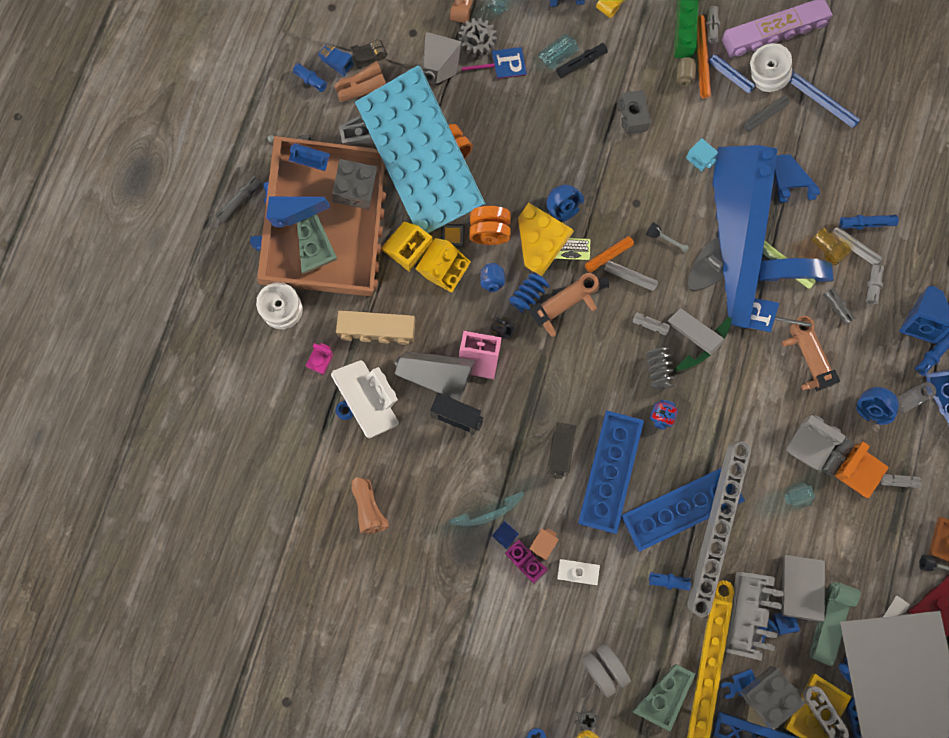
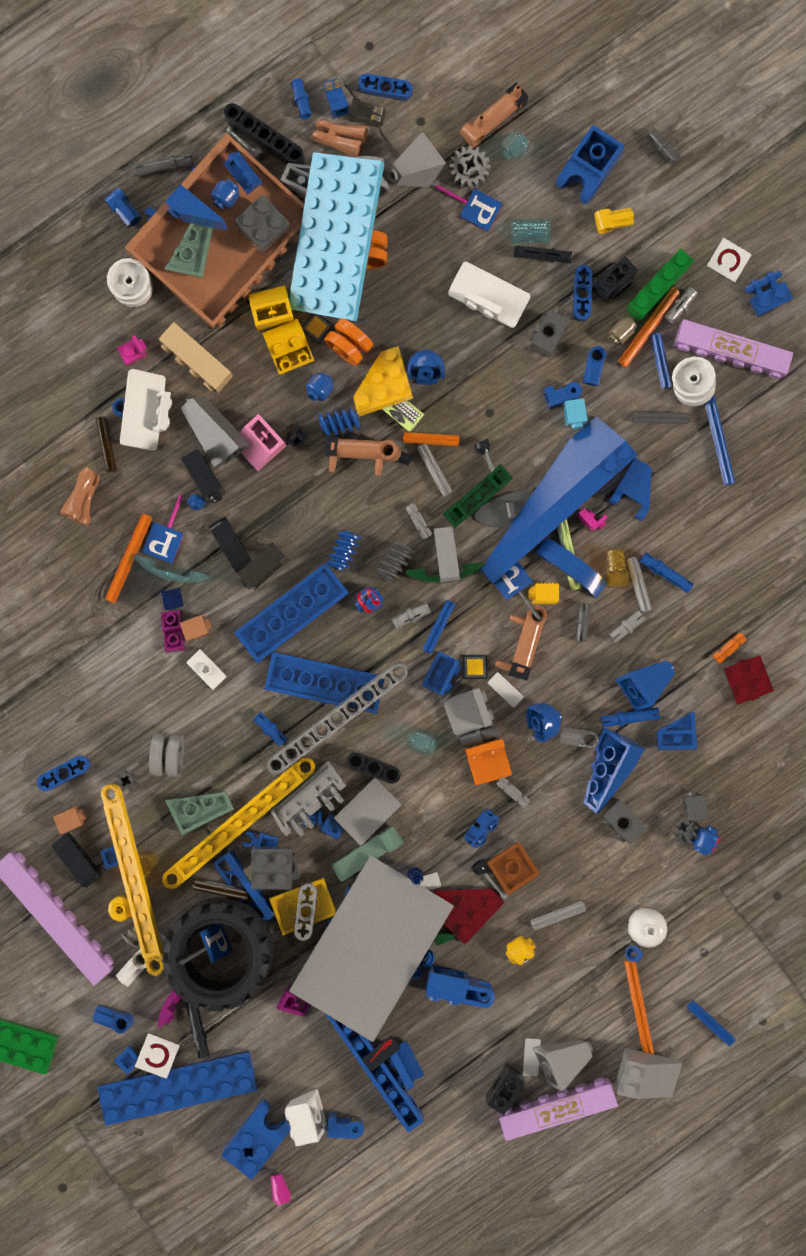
camera: 35 degrees right, 10 degrees up
none -> dark brown axle [96,416,117,473]
none -> blue piece [104,187,141,228]
none -> orange axle [105,514,152,603]
none -> blue piece [142,494,184,564]
none -> blue plate [187,494,206,510]
none -> black beam [208,517,253,573]
none -> blue head [211,179,240,210]
none -> black beam [224,103,305,165]
none -> blue piece [326,530,362,572]
none -> black beam [347,752,401,784]
none -> blue beam [359,73,413,101]
none -> light grey pin [391,602,431,629]
none -> clear blue axle [408,866,423,885]
none -> blue bracket [422,651,461,696]
none -> blue axle [423,600,455,654]
none -> piece [439,655,488,704]
none -> dark green slope [443,464,513,528]
none -> white bracket [448,262,530,328]
none -> blue hinge [464,809,500,849]
none -> white sticker [488,672,524,708]
none -> yellow brick [528,582,559,604]
none -> blue leg [543,382,582,409]
none -> blue beam [573,265,592,322]
none -> dark pink bracket [576,508,608,532]
none -> blue piece [583,346,606,386]
none -> black brick [592,256,638,303]

